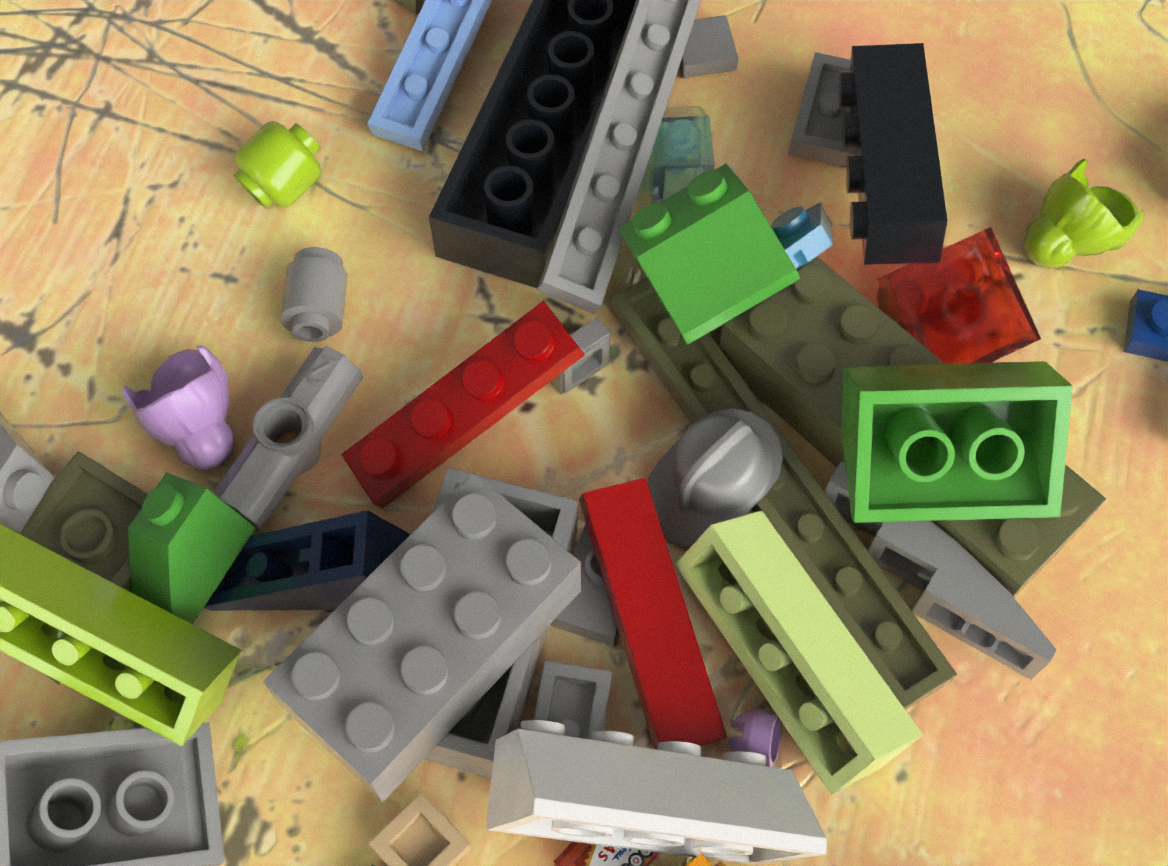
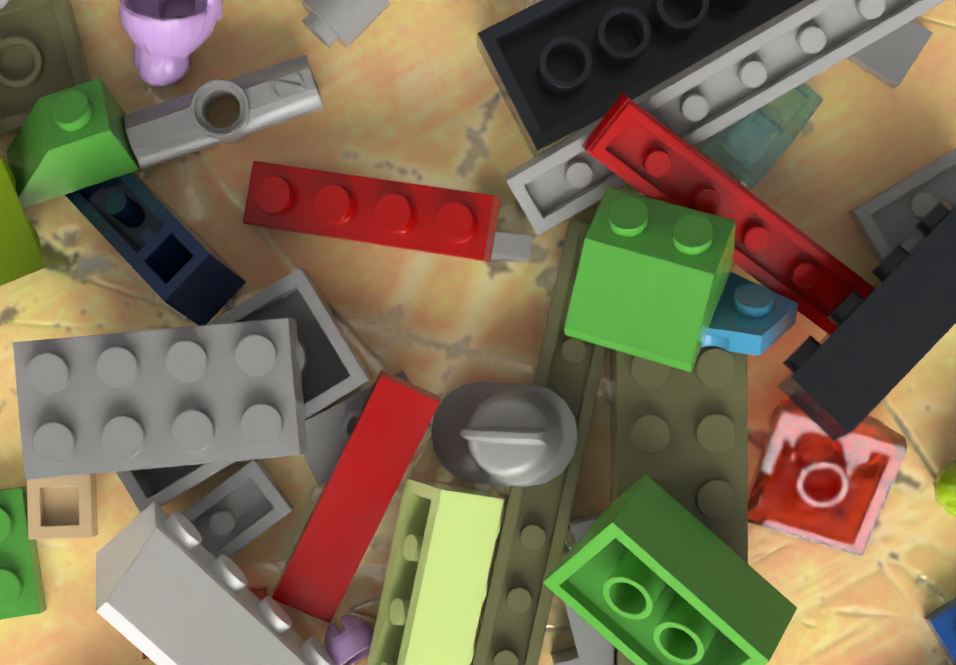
camera: 45 degrees right, 25 degrees up
none -> red tile [582,93,873,333]

